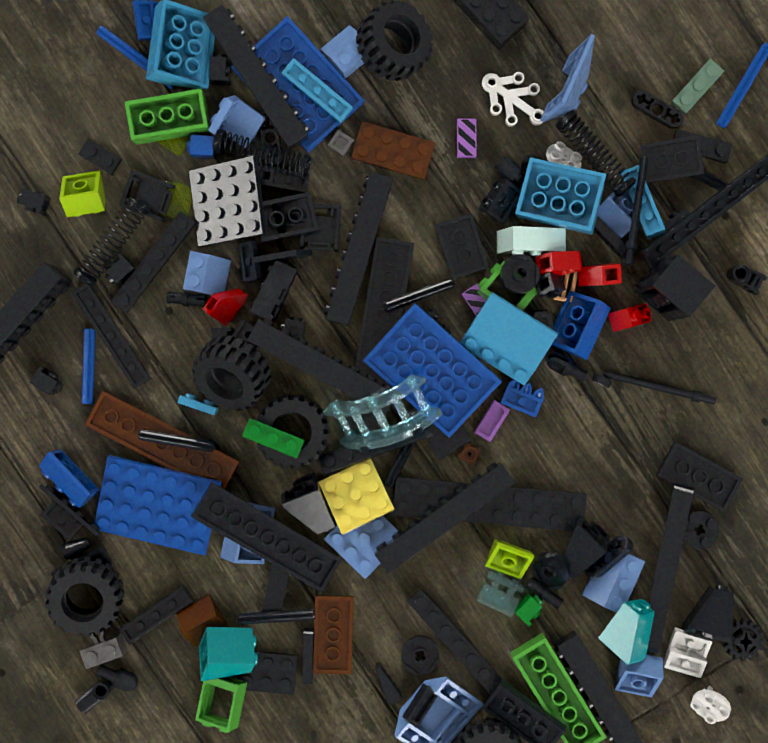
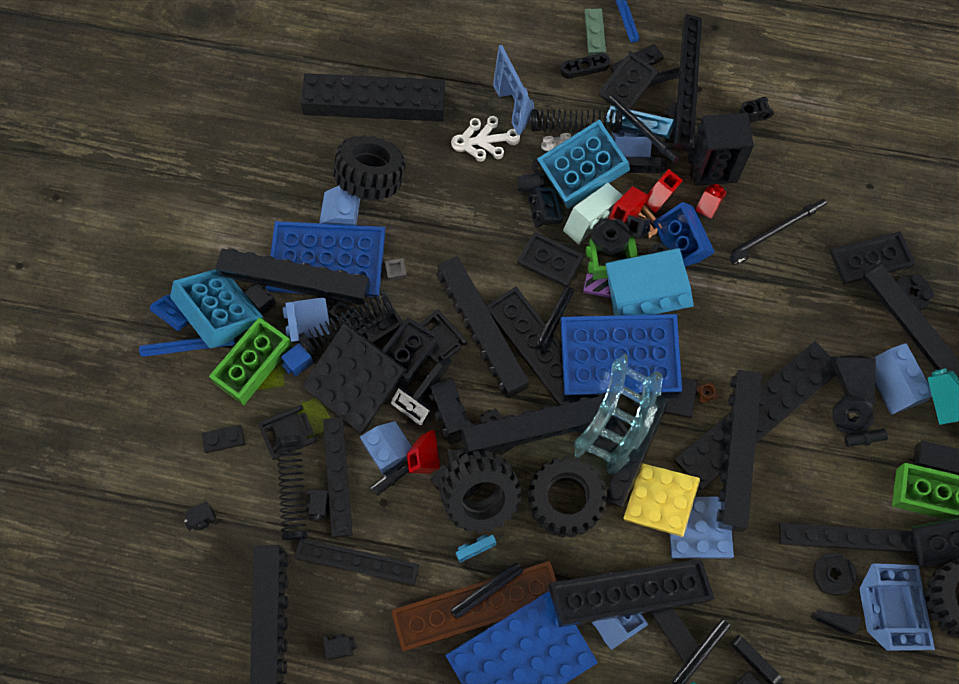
camera: 45 degrees left, 20 degrees down
lime slope [59,170,106,217] -> none
blue axle [82,328,96,404] -> none
green plate [242,418,305,458] -> none
dark azure plate [281,58,353,123] -> none
slope [281,472,335,534] -> none
reddish brown plate [313,595,354,674] -> none
reddish brown plate [351,121,435,180] -> none
black axle [384,442,416,488] -> none
black tile [402,683,438,727] -> none
medium lavender tile [457,119,476,158] -> none
medium lavender tile [474,400,510,442] -> none
clear light blue plate [476,571,525,617] -> none
lime slope [485,538,534,579] -> none
blue plate [500,379,544,418] -> none
green brick [513,593,544,627] -> none
black arm [547,353,588,382] -> none
black beam [585,535,633,578] -> none

